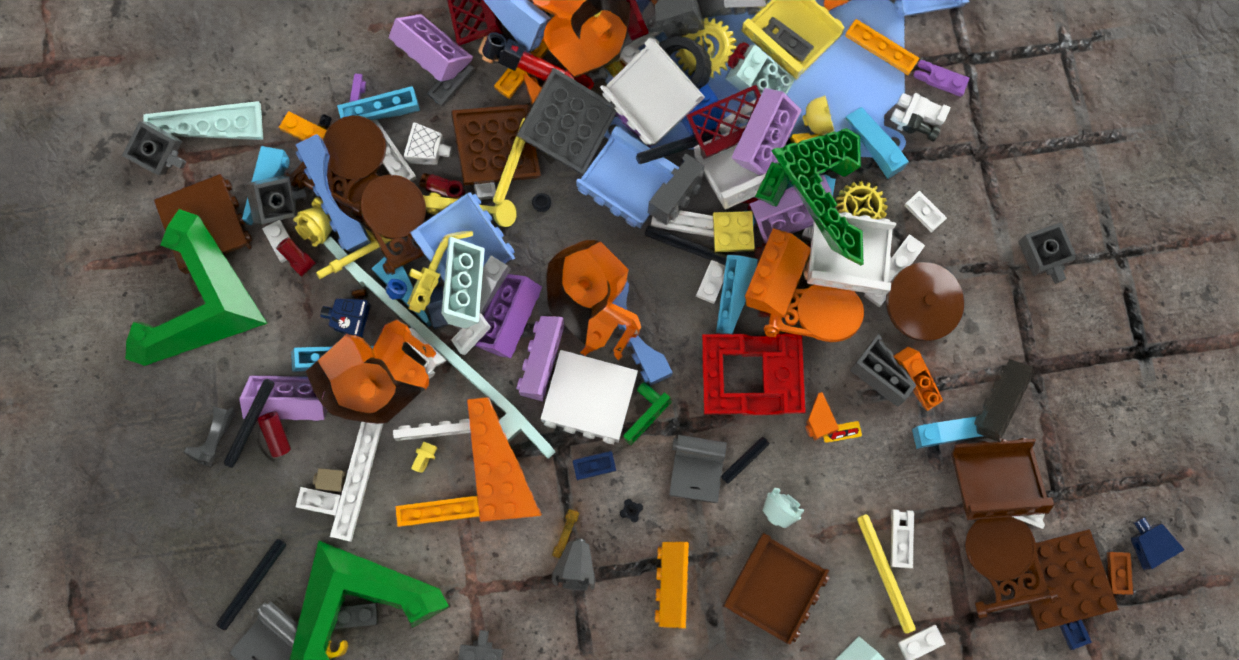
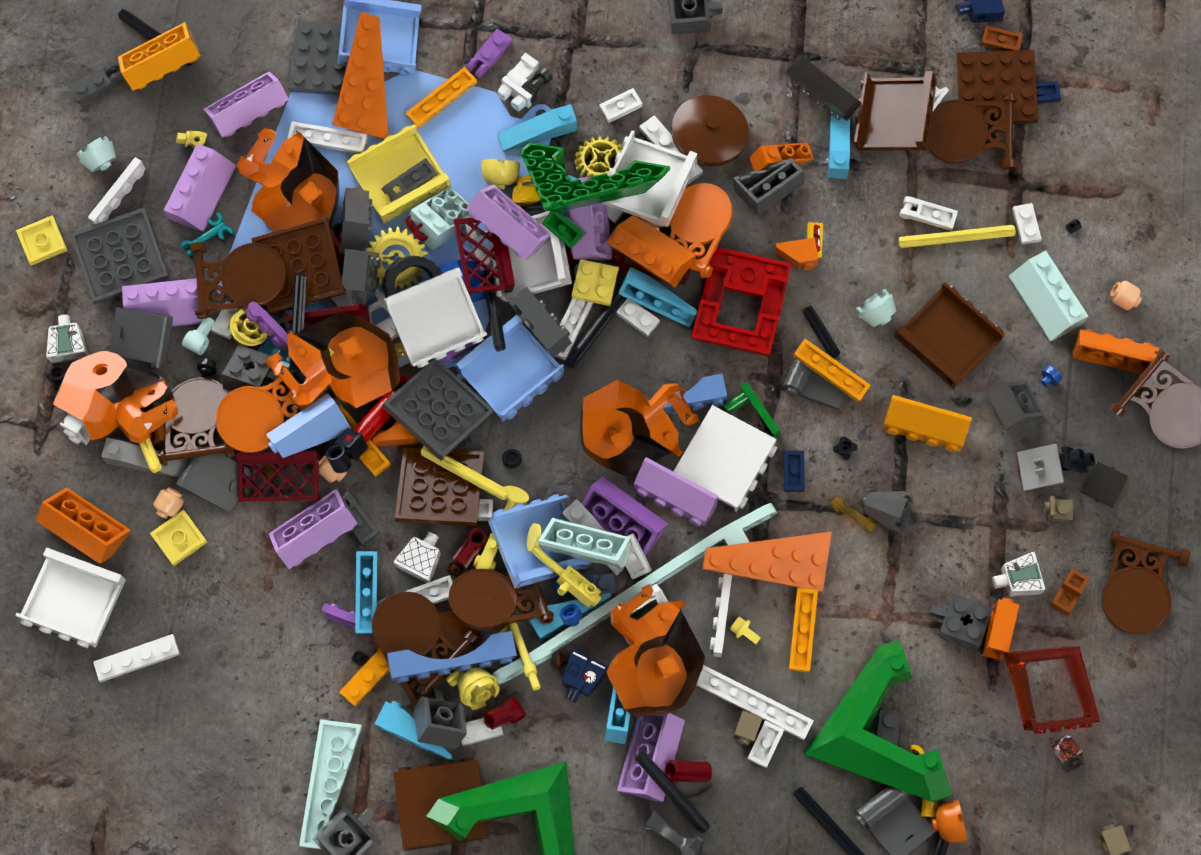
camera: 70 degrees left, 5 degrees down
none -> light orange plate [793,339,871,402]

